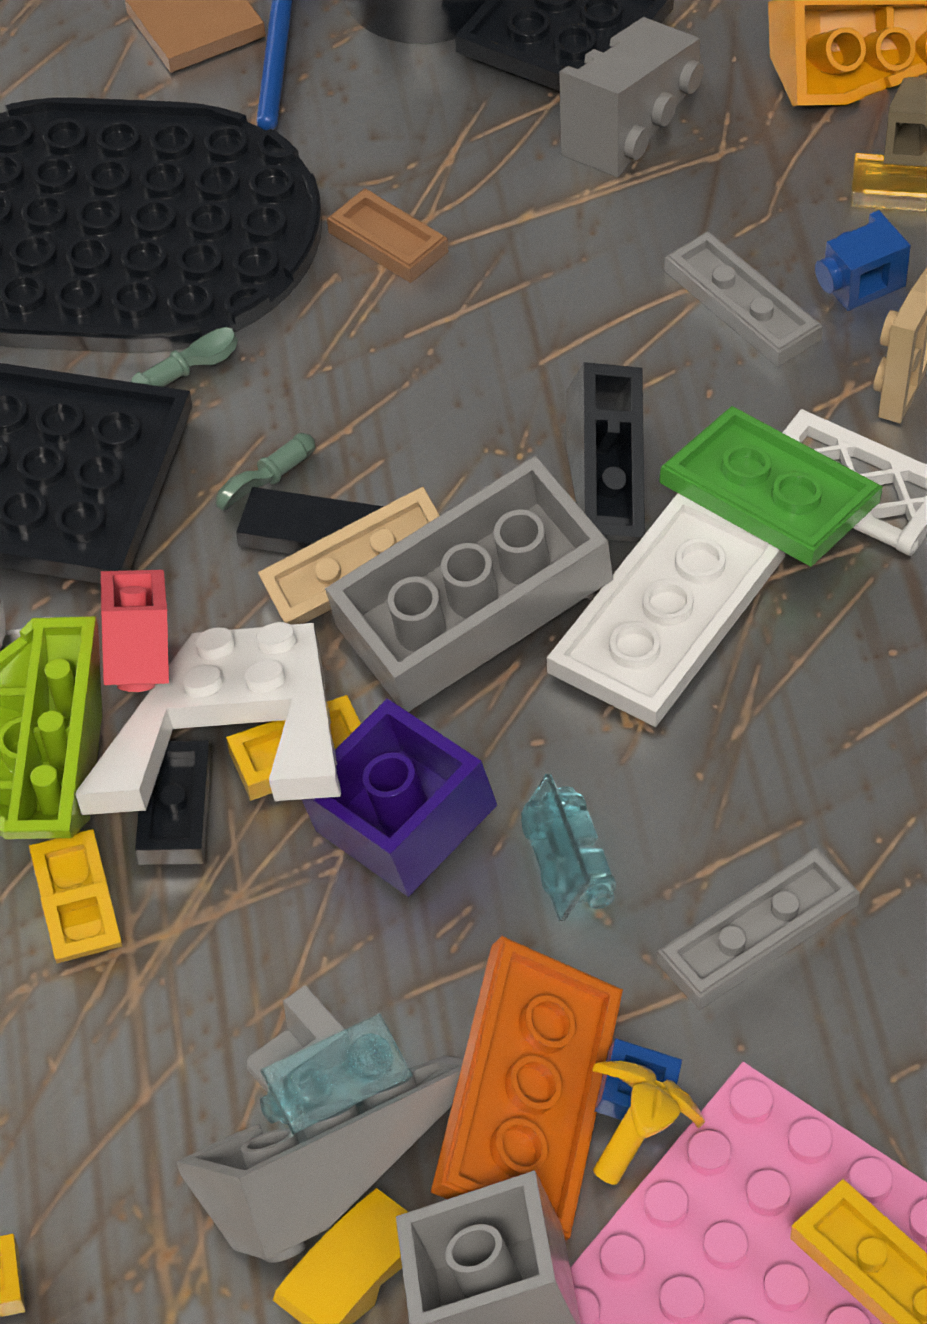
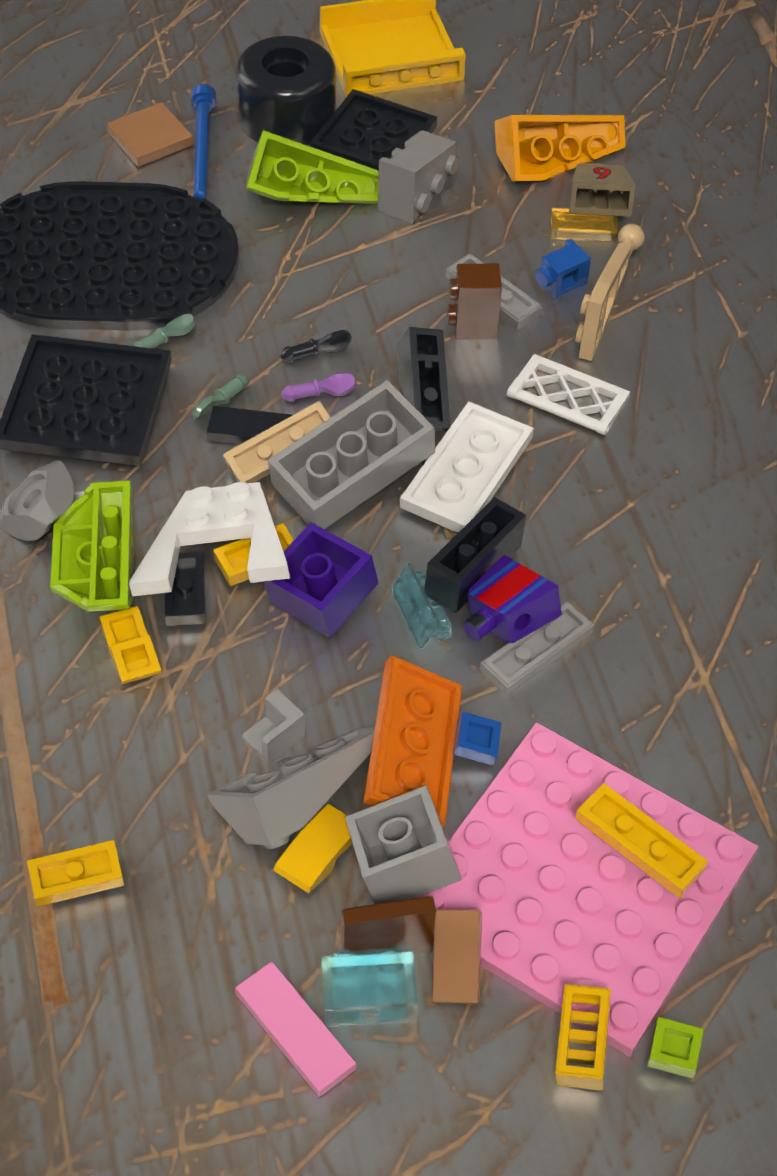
camera: 10 degrees left, 0 degrees up
coral brick [101,570,169,692] -> none
clear light blue hinge [260,1013,413,1135] -> none
medium nougat tile [327,188,449,283] -> none
yellow plant [592,1061,705,1185] -> none
bright green tile [659,406,883,567] -> none
none -> lime wedge [246,130,379,204]
none -> black piece [280,330,352,363]
none -> medium lavender piece [281,373,356,402]
none -> black brick [424,497,527,613]
none -> reddish brown brick [448,263,502,339]
none -> dark purple torso [463,555,562,643]

